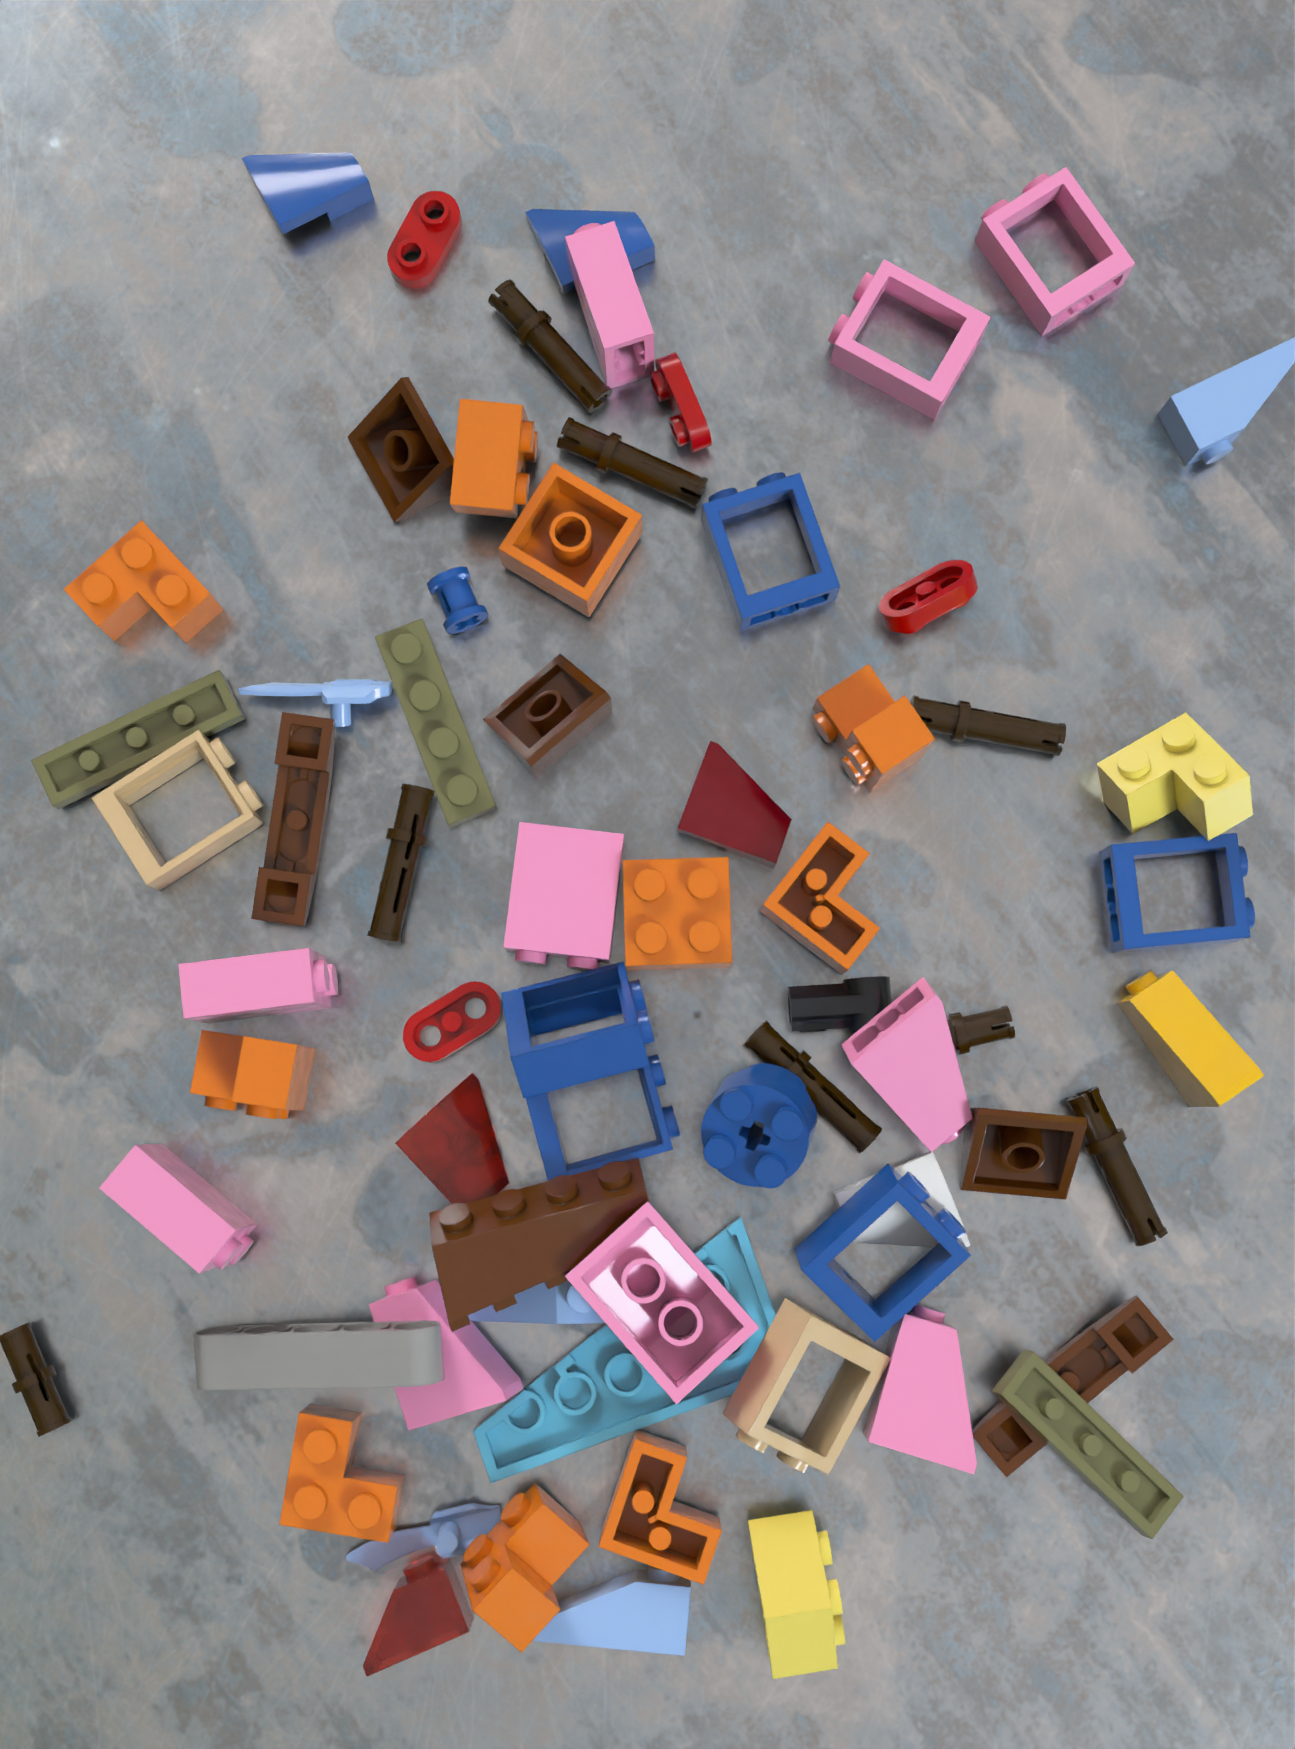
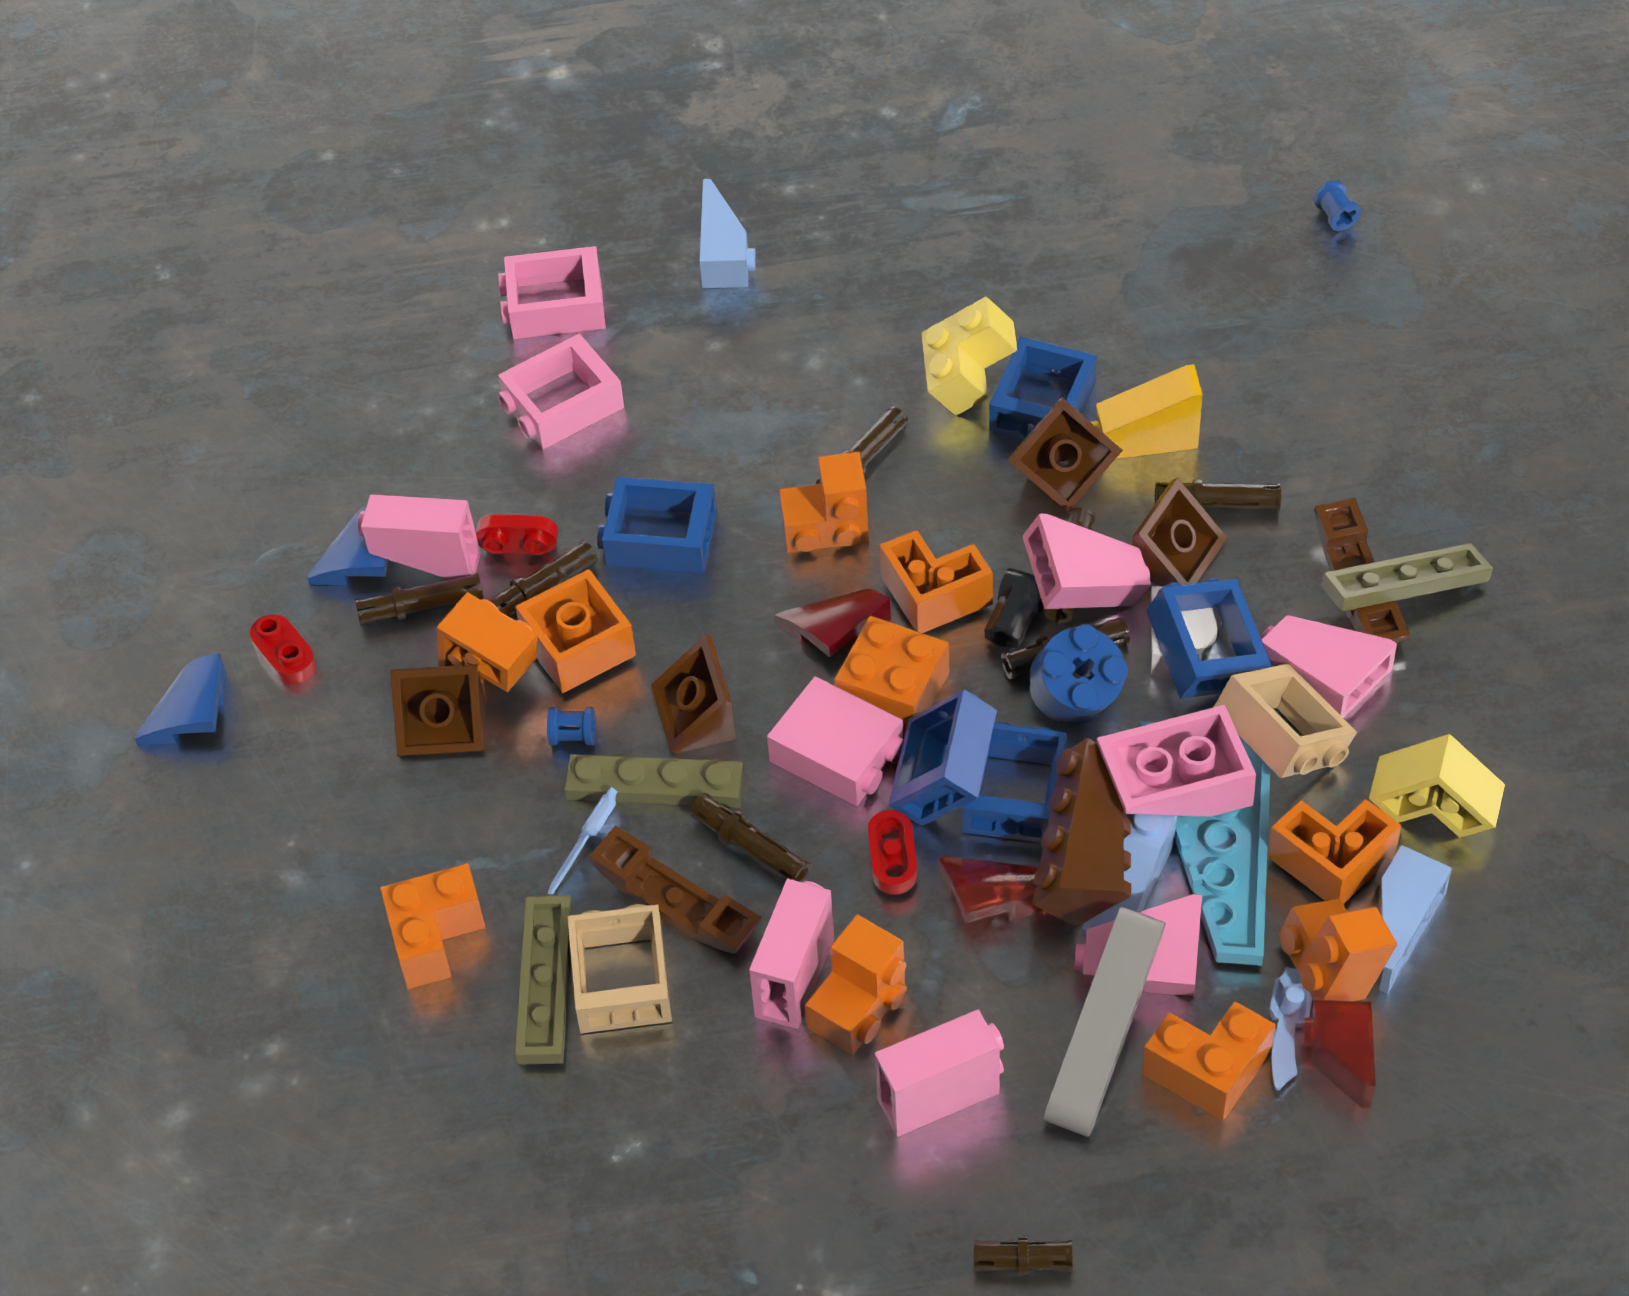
camera: 60 degrees left, 30 degrees down
red plate [879,560,978,634] -> none
none -> reddish brown slope [1007,397,1123,513]

